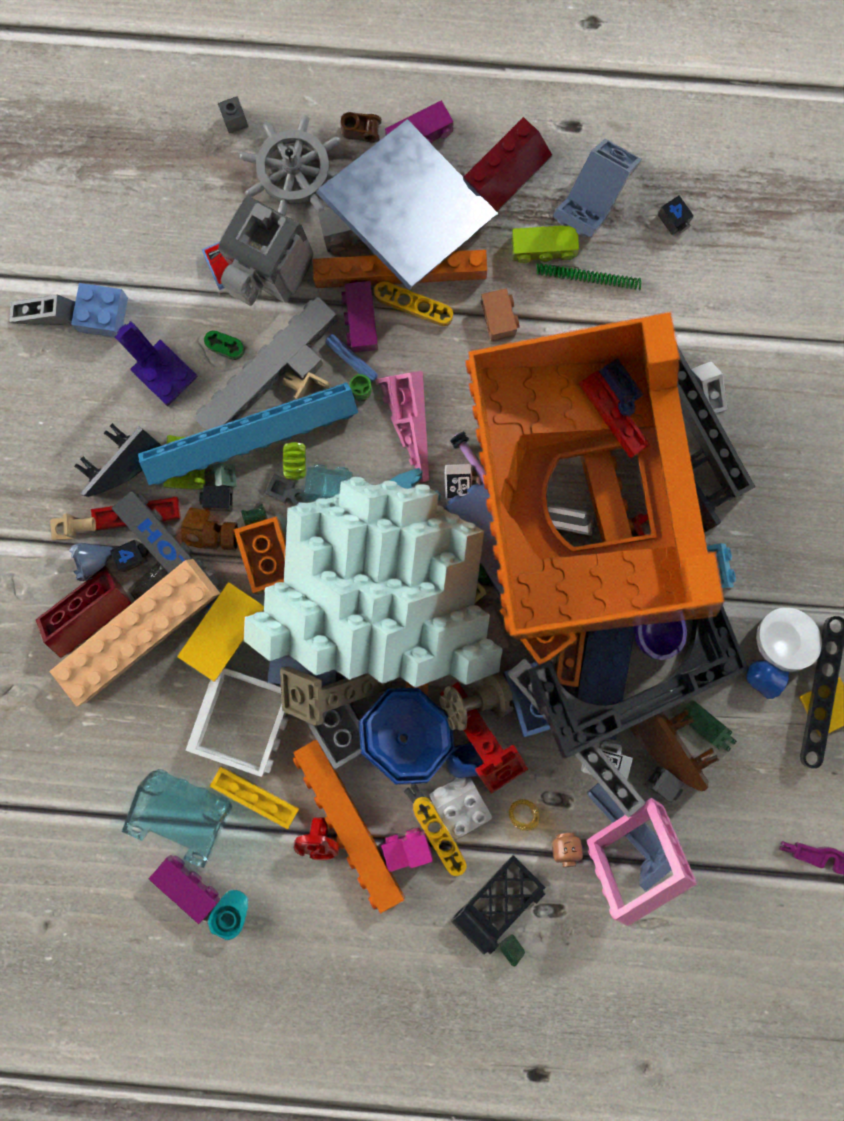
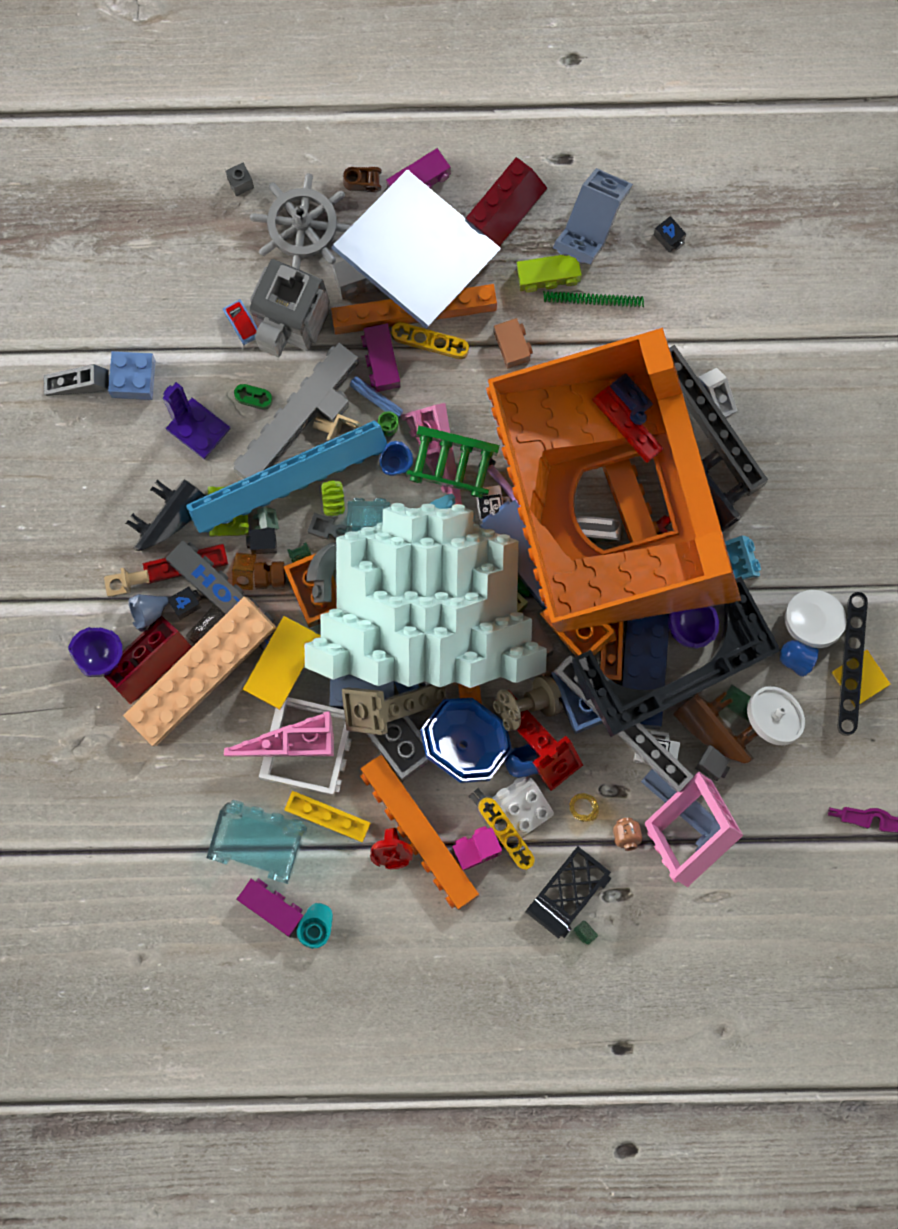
camera: 10 degrees left, 5 degrees down
none -> dark purple cylinder [68,627,122,677]
none -> bright pink wedge [224,712,334,757]
none -> dark grey arch [306,542,336,603]
none -> blue hair [379,441,413,476]
none -> green fence [406,426,500,498]
none -> white piece [747,686,805,745]

